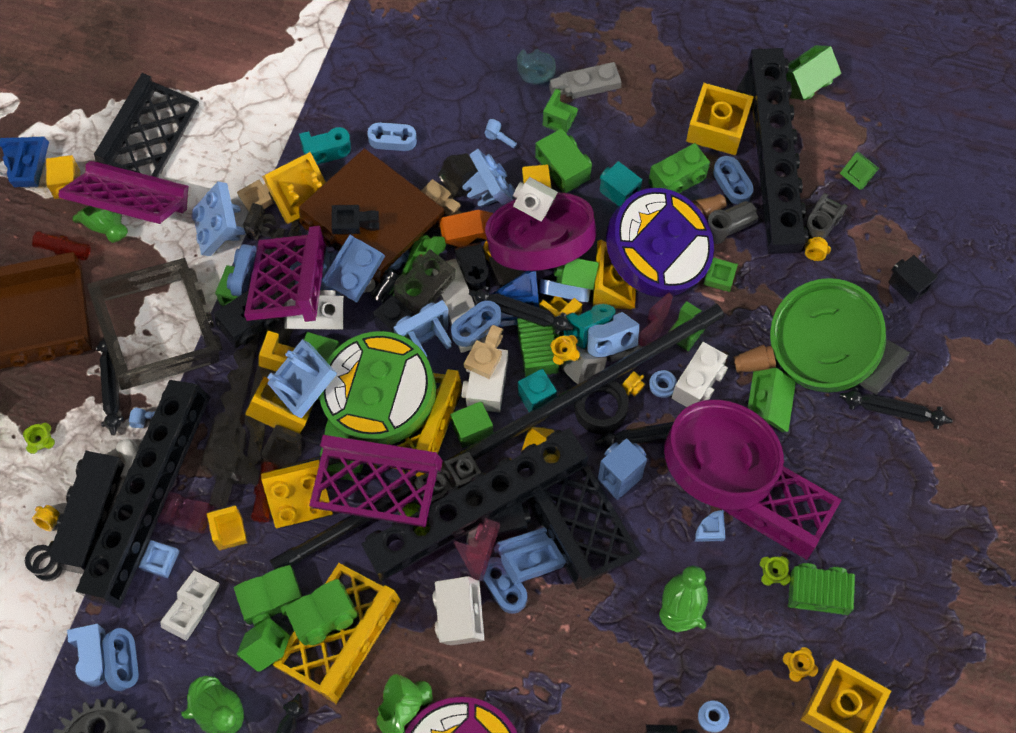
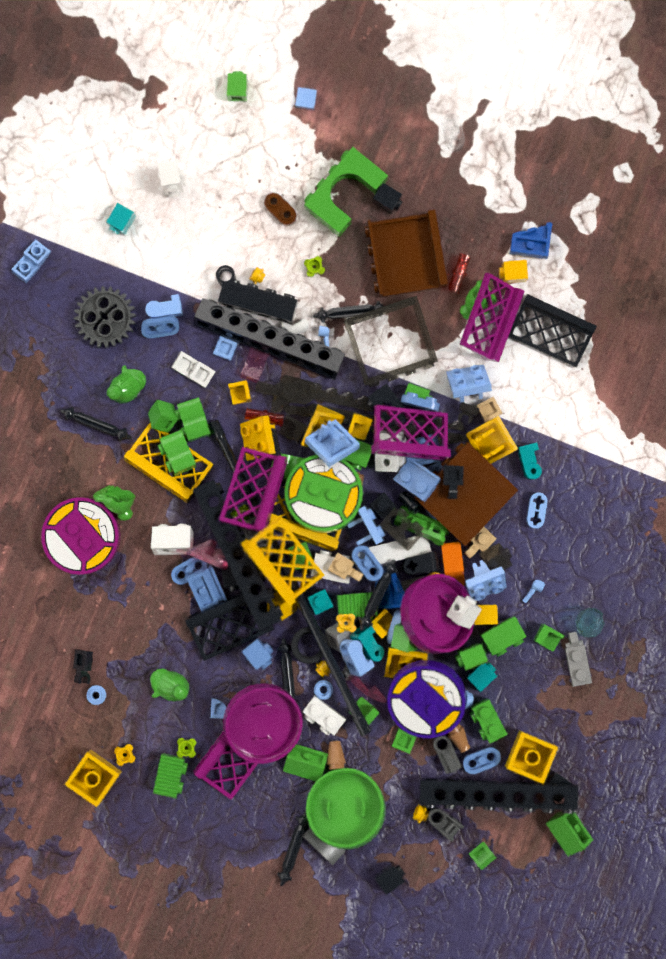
camera: 95 degrees right, 20 degrees up
none -> yellow fence [241,517,325,606]
none -> bright green brick [455,643,488,670]

